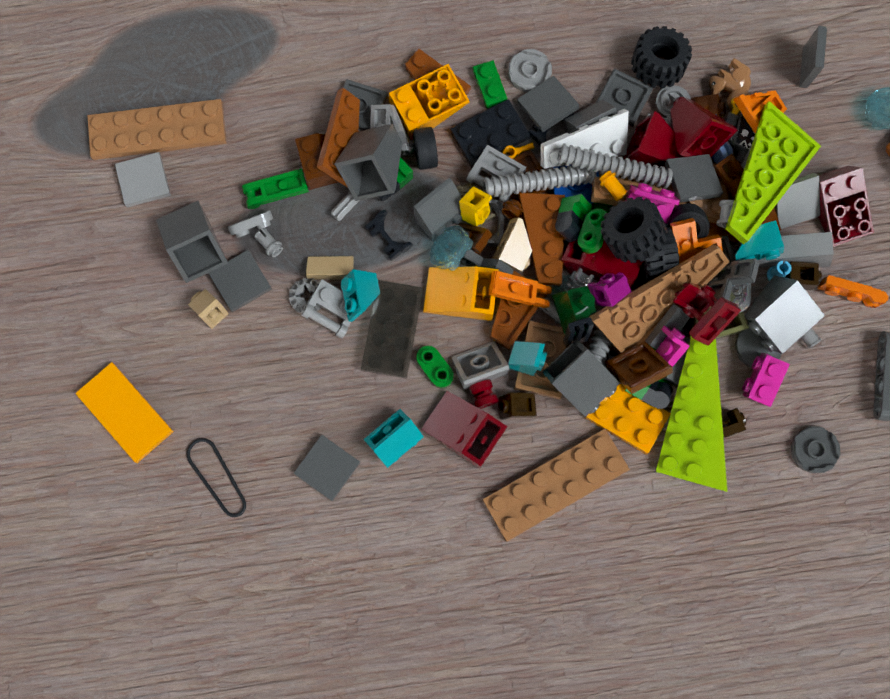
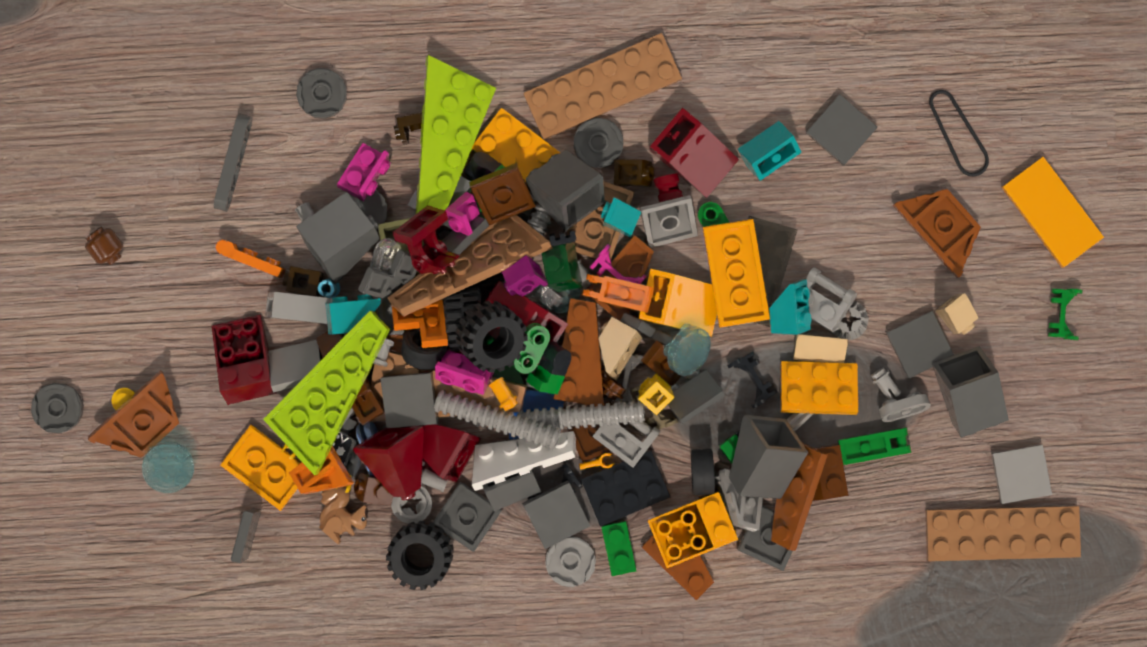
camera: 170 degrees left, 10 degrees up
none -> light orange tile [220,424,301,511]
none -> dark grey tile [574,118,623,168]
none -> dark pink piece [590,244,647,284]
none -> light orange tile [702,219,770,328]
none -> light orange plate [780,361,858,415]
none -> dark orange wing [892,189,981,278]
none -> green piece [1048,289,1083,340]

